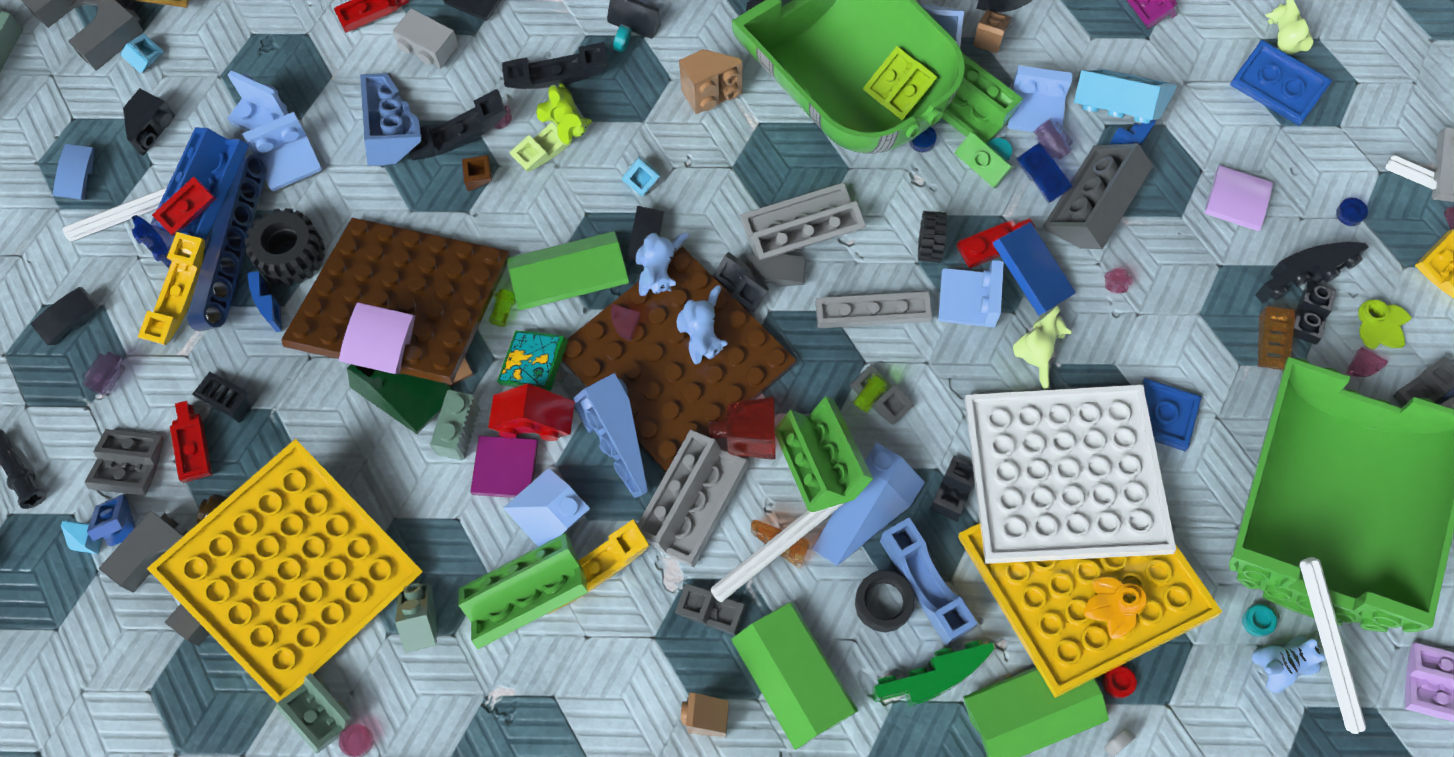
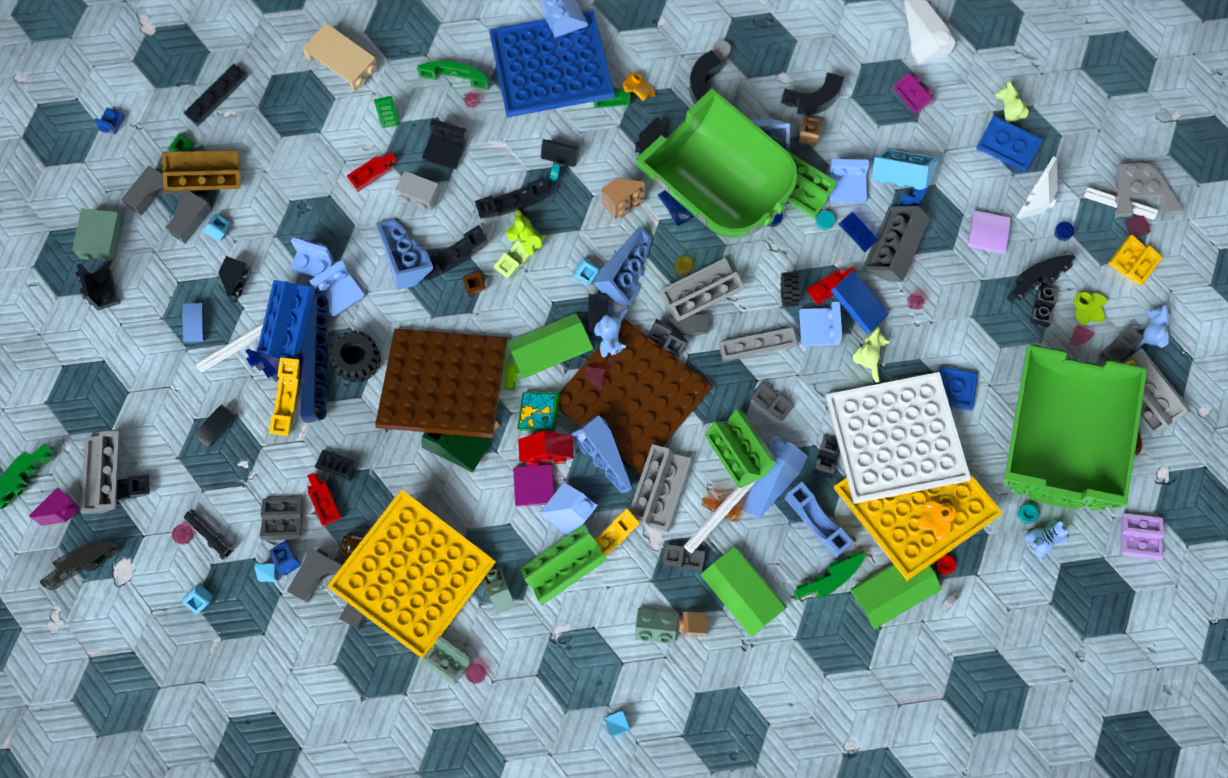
camera: 10 degrees left, 5 degrees up
clear purple brick [82,351,126,396] -> none
red plate [152,177,217,236] -> none
blue slope [247,271,282,332] -> none
lavender slope [339,303,415,374] -> none
sand green brick [430,390,480,461] -> none
light blue animal [676,285,728,364] -> none
clear red torso [709,397,776,460] -> none
clear neon green pin [852,375,887,413] -> none
black tyre [855,570,915,633] -> none
lime slope [863,46,938,121] -> none
plate [954,132,1014,188] -> none
clear purple brick [1033,118,1073,160] -> none
clear orange slope [1258,306,1295,370] -> none
white axle [1300,557,1366,734] -> none
none -> medium blue wedge [593,226,652,306]
none -> sand green bracket [635,608,678,644]
none -> clear blue slope [658,191,693,226]
none -> clear yellow tile [674,256,693,276]
none -> white wedge [1017,156,1058,219]

